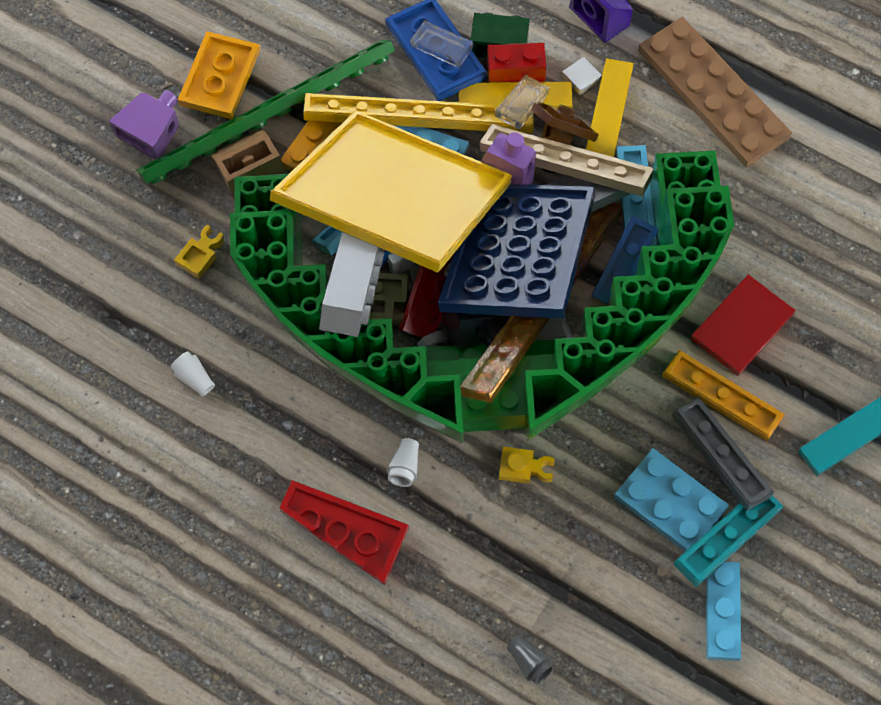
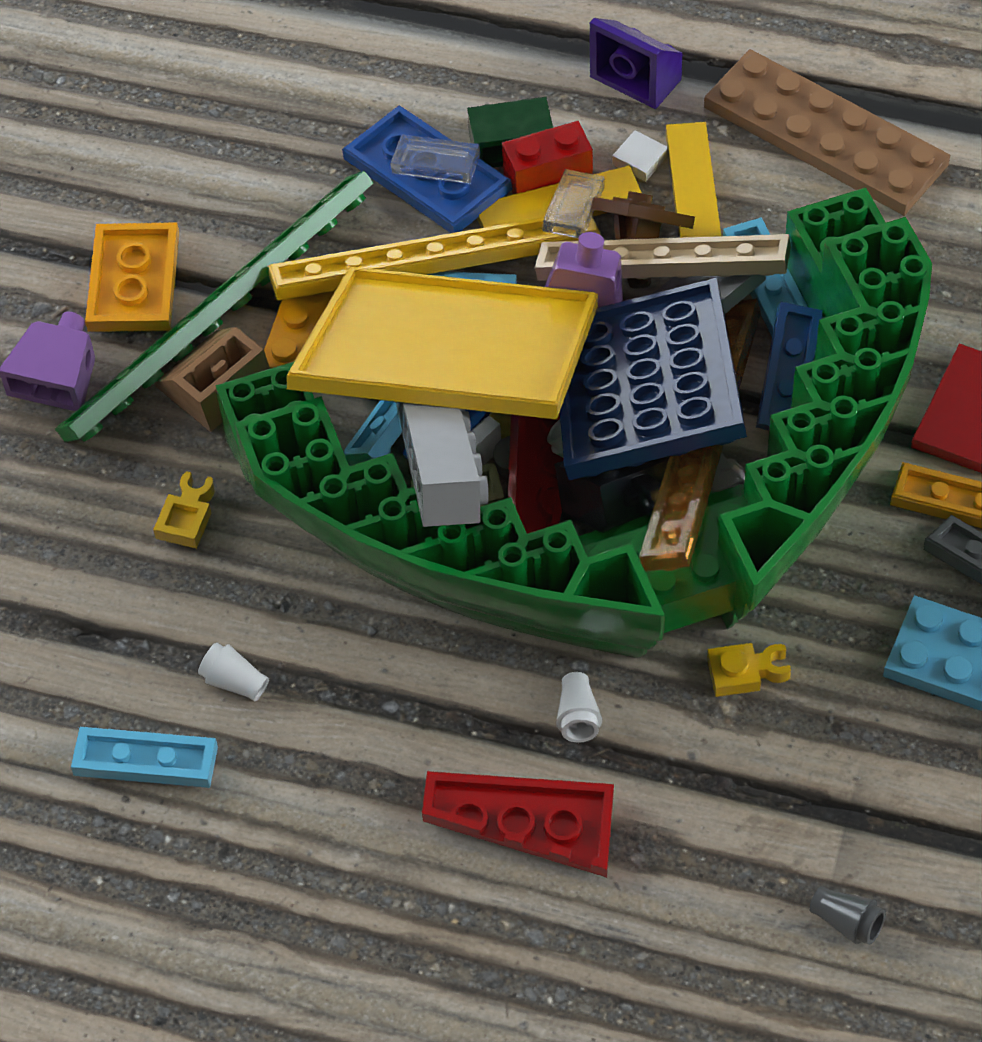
camera: 15 degrees left, 10 degrees down
none -> medium azure plate [71,727,218,788]

